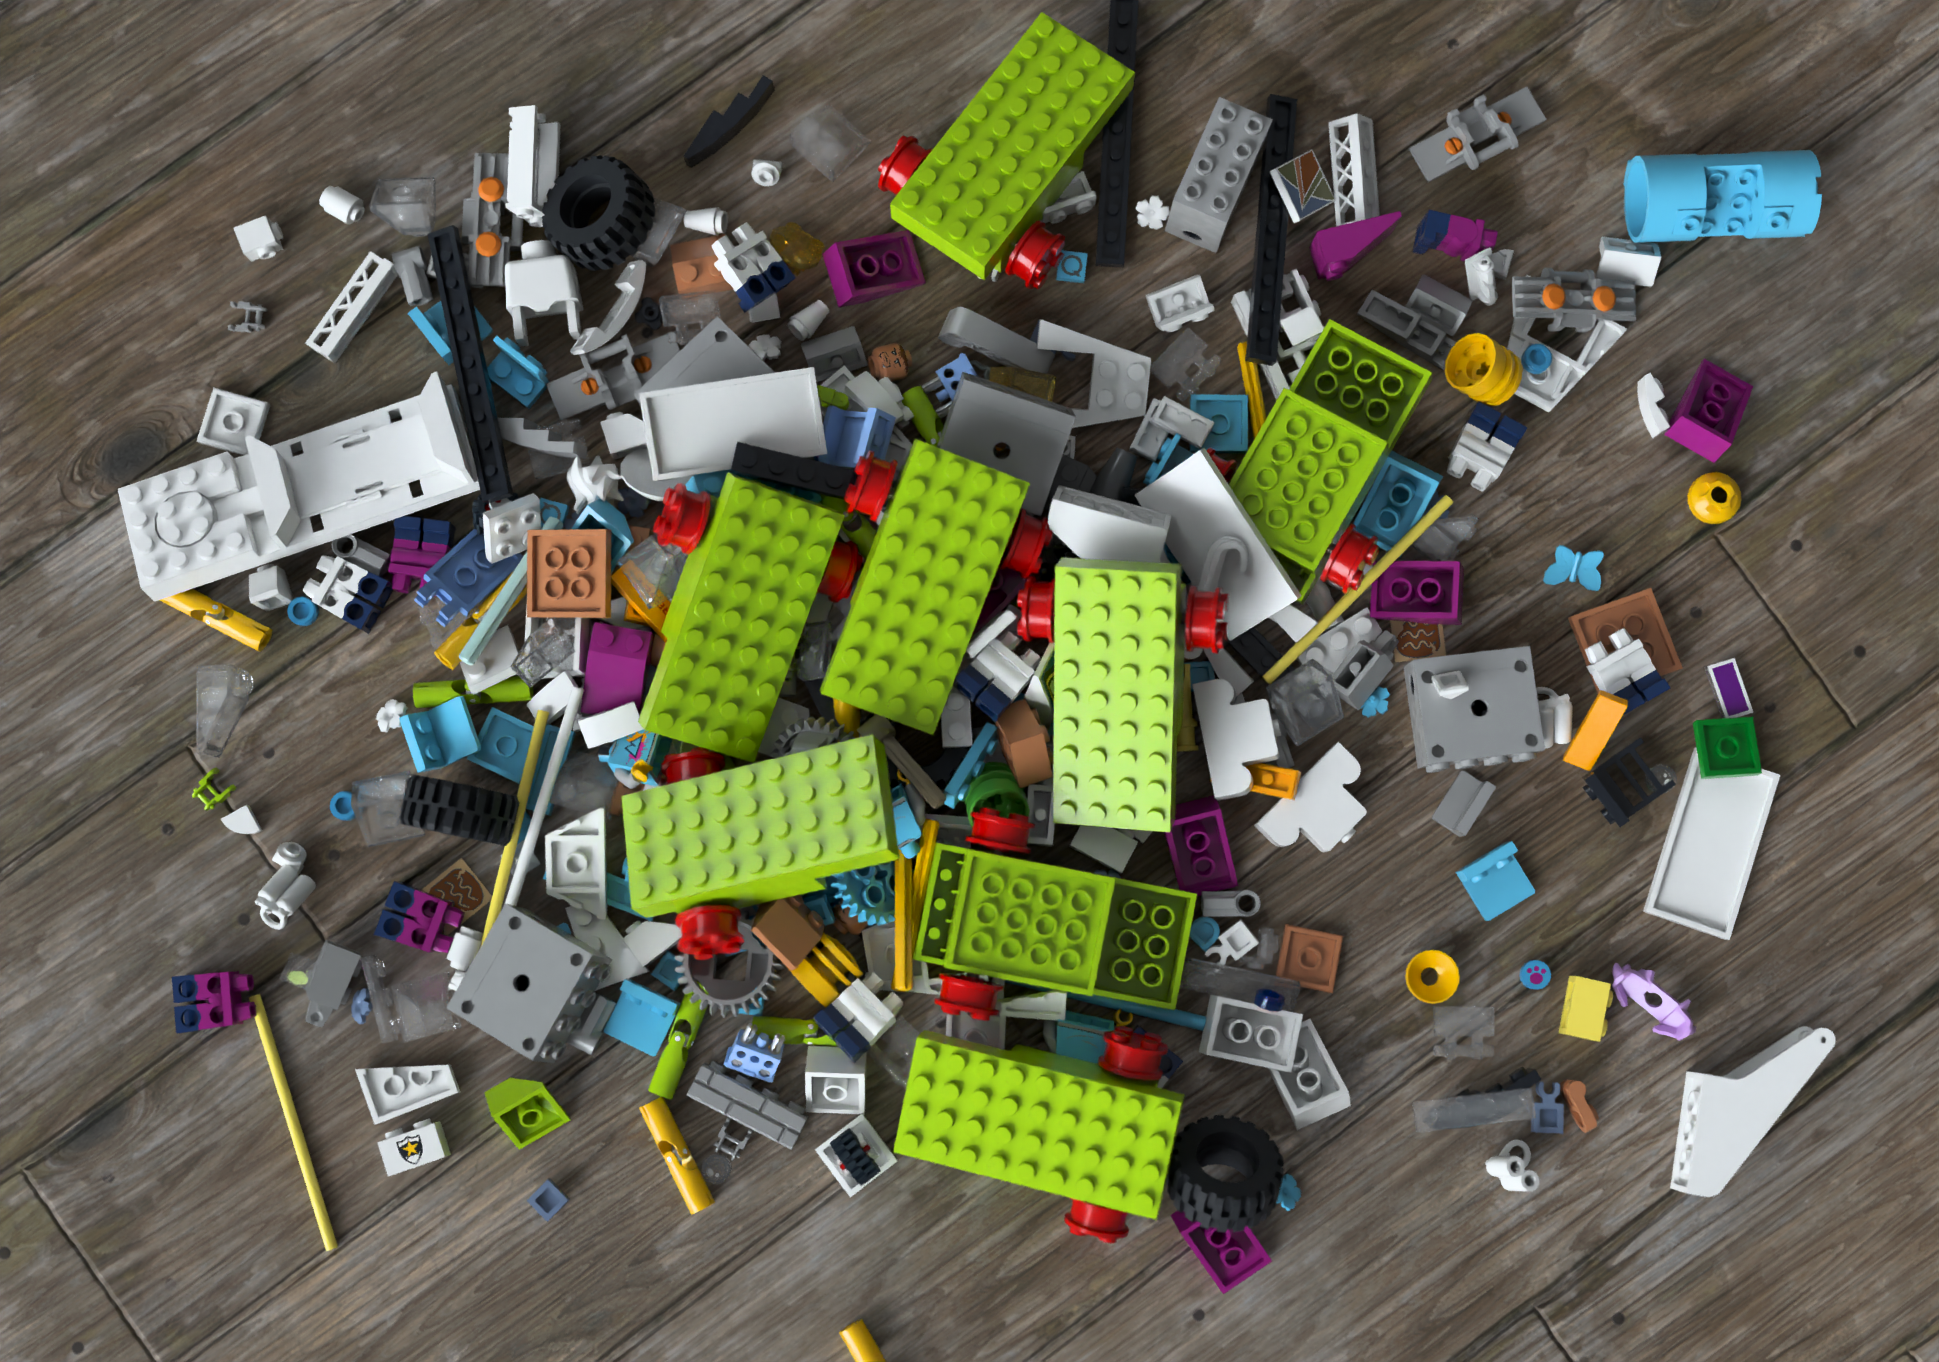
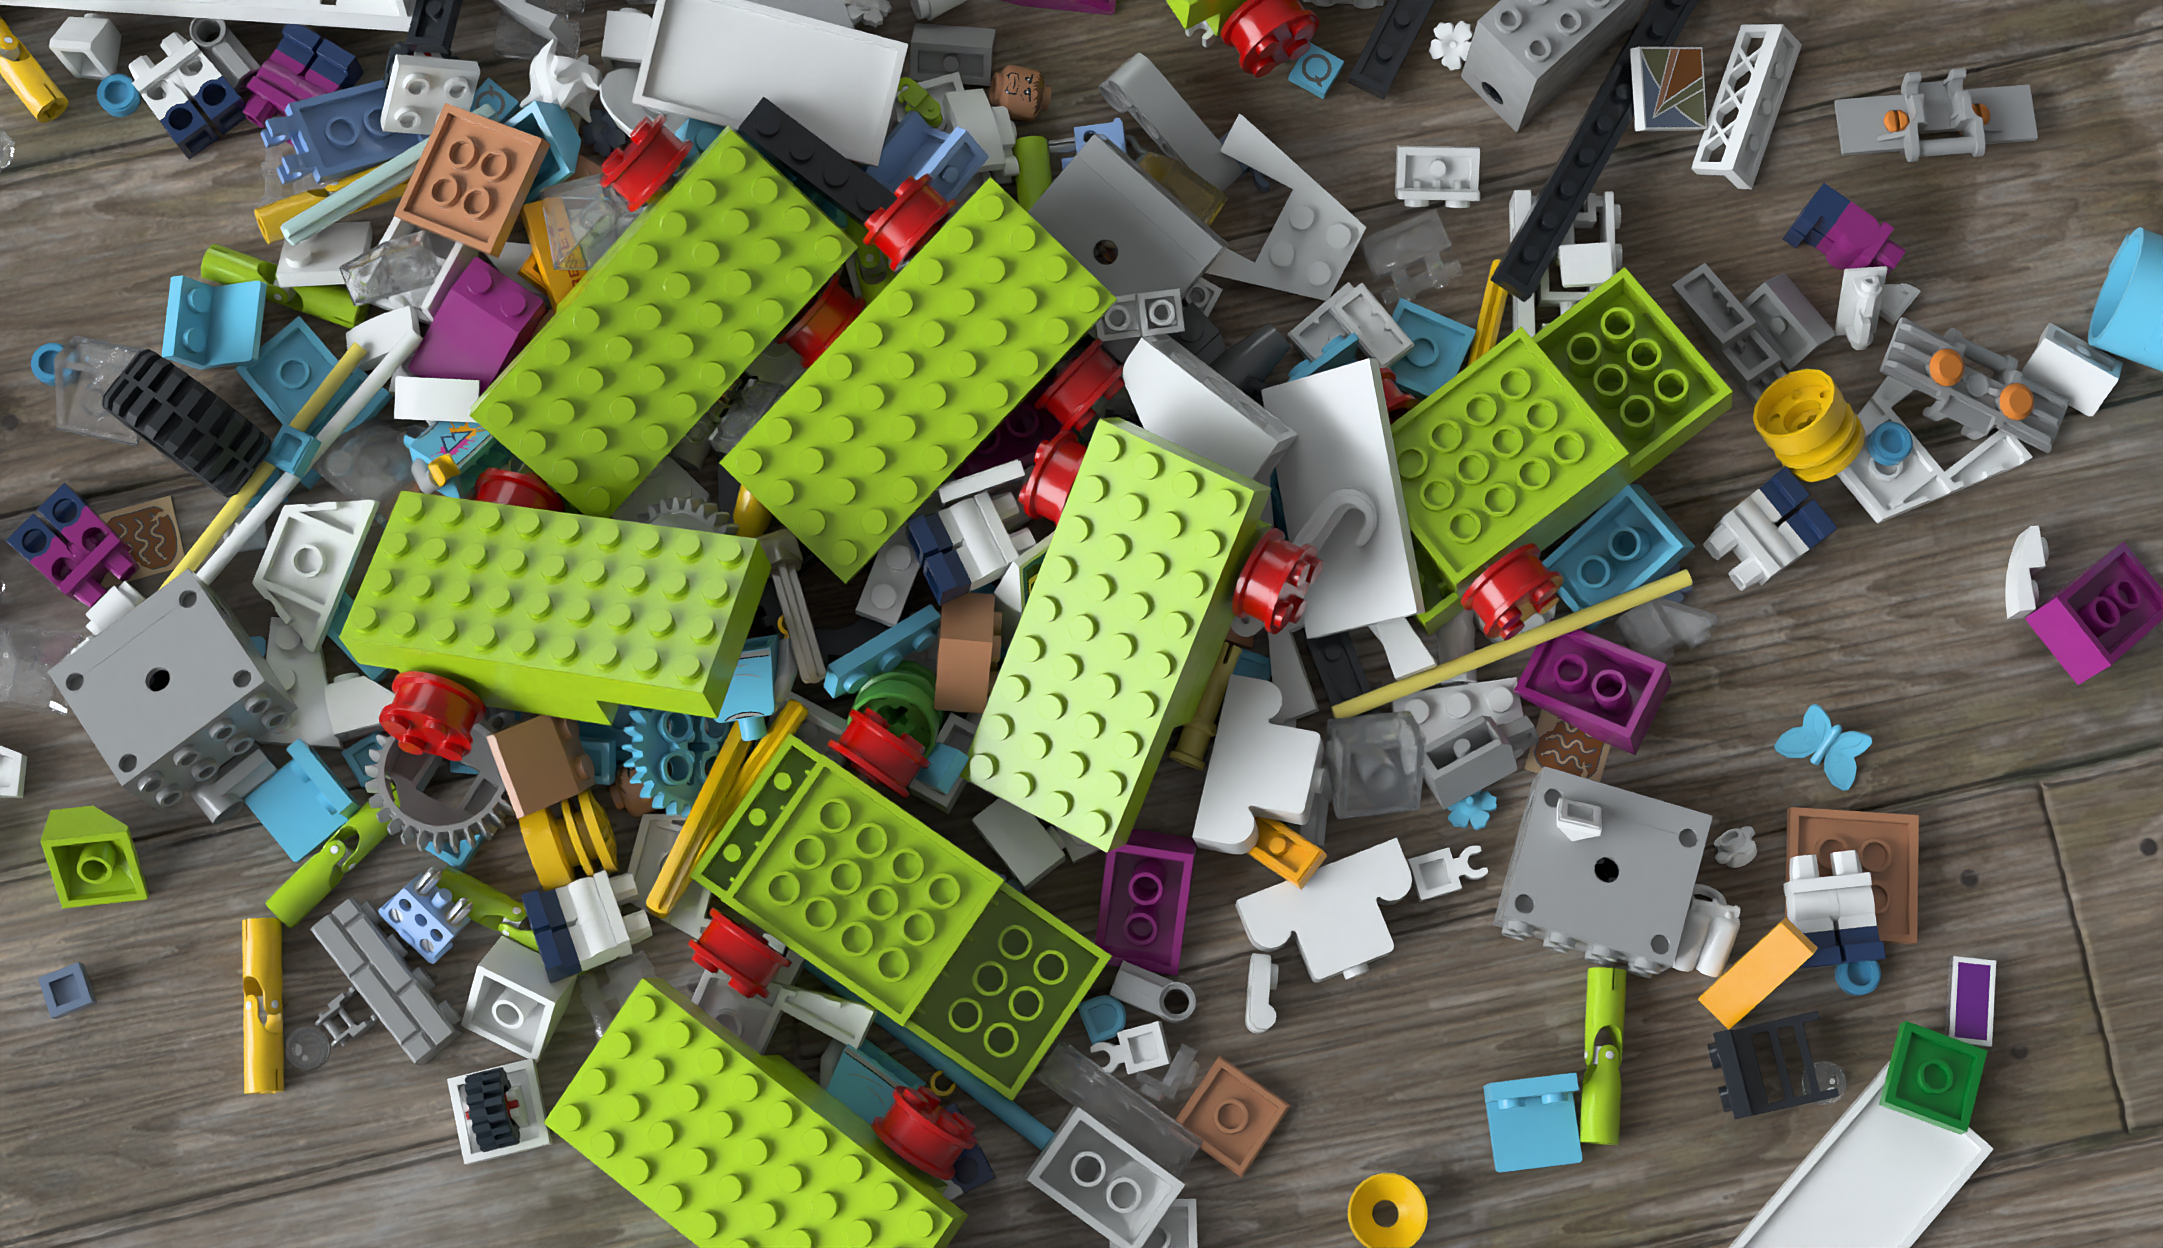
camera: 25 degrees right, 5 degrees down
white plant [376,699,408,733] -> none
clear blue tile [1254,989,1285,1012] -> none
magenta slope [1309,211,1402,281] -> none
light grey panel [1432,771,1496,837] -> none
yellow piece [1687,472,1741,524] -> none
none -> medium azure tile [264,423,322,479]
none -> medium azure tile [915,742,969,794]
none -> white slope [1094,288,1185,341]
none -> white plate [1245,953,1278,1034]
none -> white plate [1407,846,1488,902]
none -> lime piece [1580,967,1627,1145]
none -> white plate [1714,826,1757,868]
none -> dark azure tile [1835,961,1881,996]

